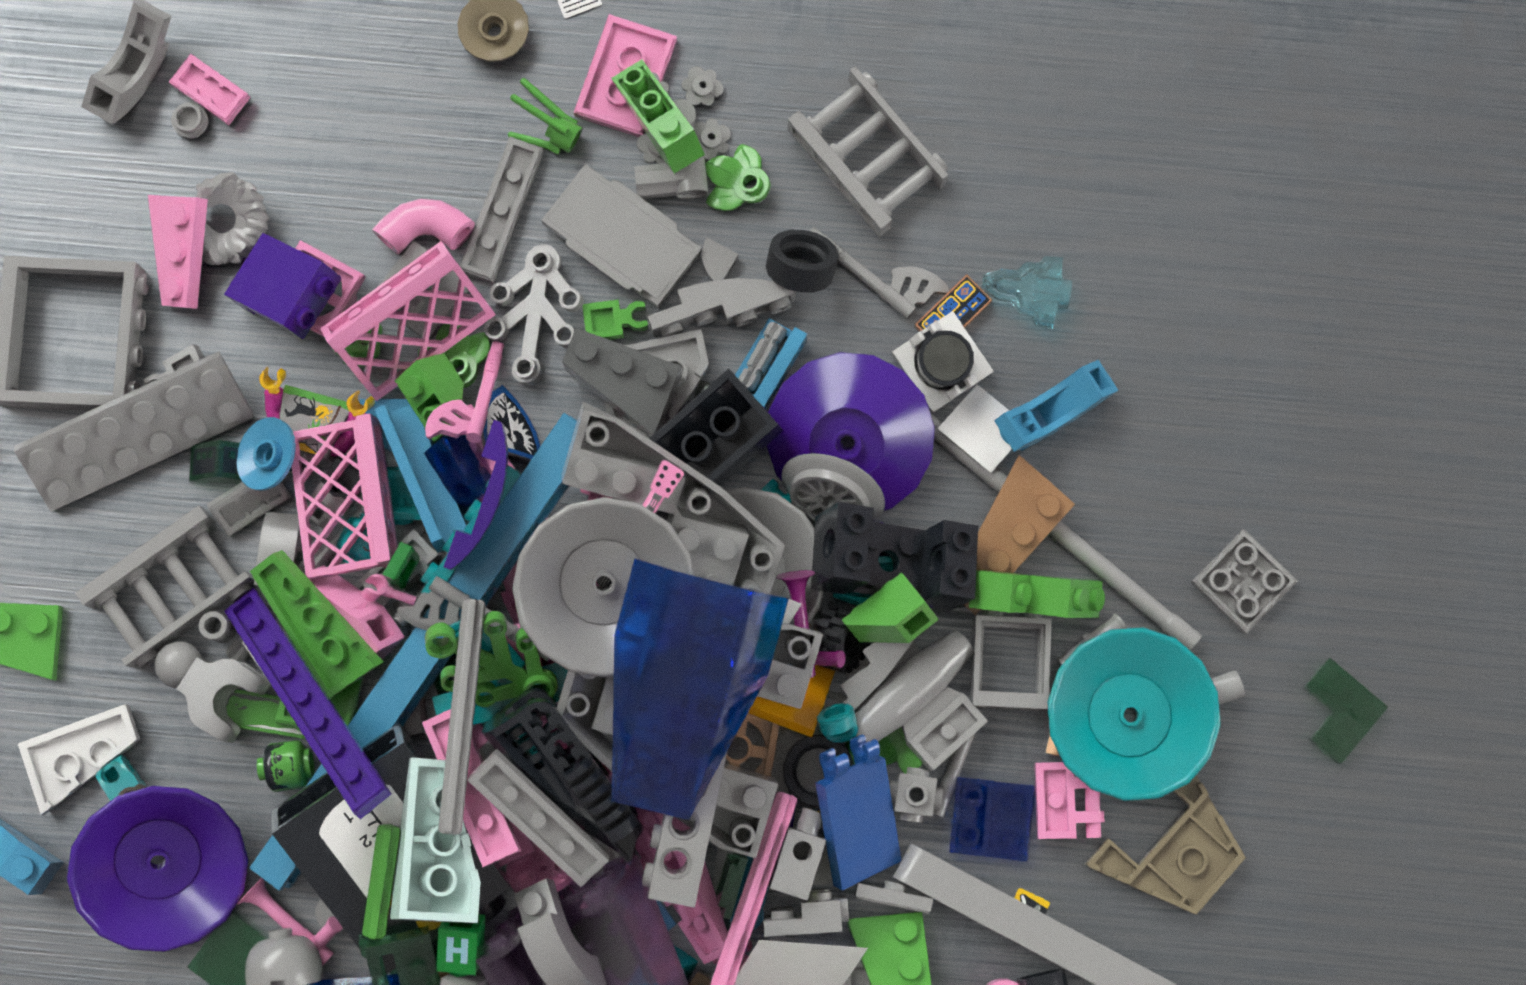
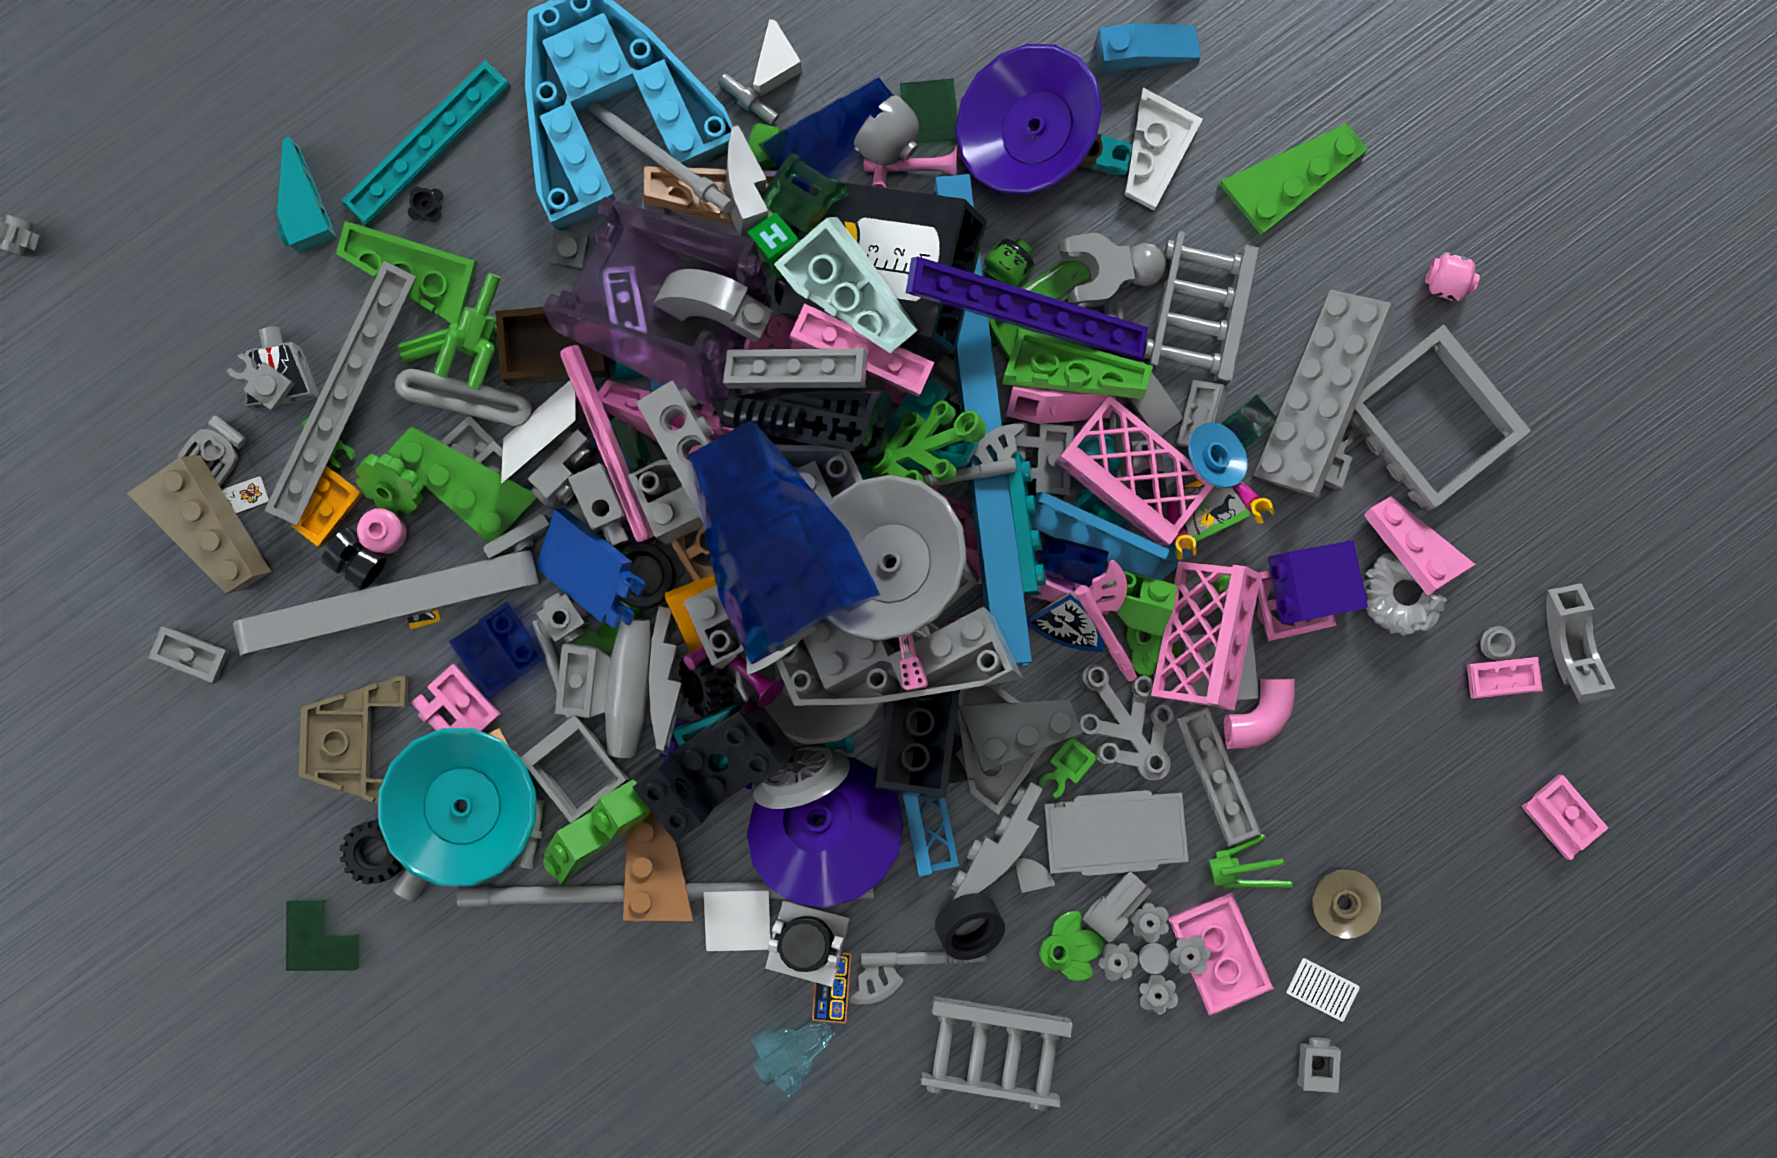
camera: 135 degrees right, 5 degrees up
light grey piece [199,611,237,643] -> none
bright pink hand [361,574,417,605] -> none
bright green axle [362,824,401,940] -> none
green tile [382,542,420,589] -> none
light grey axle [438,599,485,835] -> none
dark purple slope [444,420,508,570] -> none
bright green slope [611,59,705,174] -> none
light grey axle [739,322,786,391] -> none
teal tile [817,703,858,743] -> none
bright green slope [842,573,939,643] -> none
dark azure arch [994,360,1118,452] -> none
light grey tile [1191,529,1298,634] -> none
none -> black tyre [339,820,402,884]

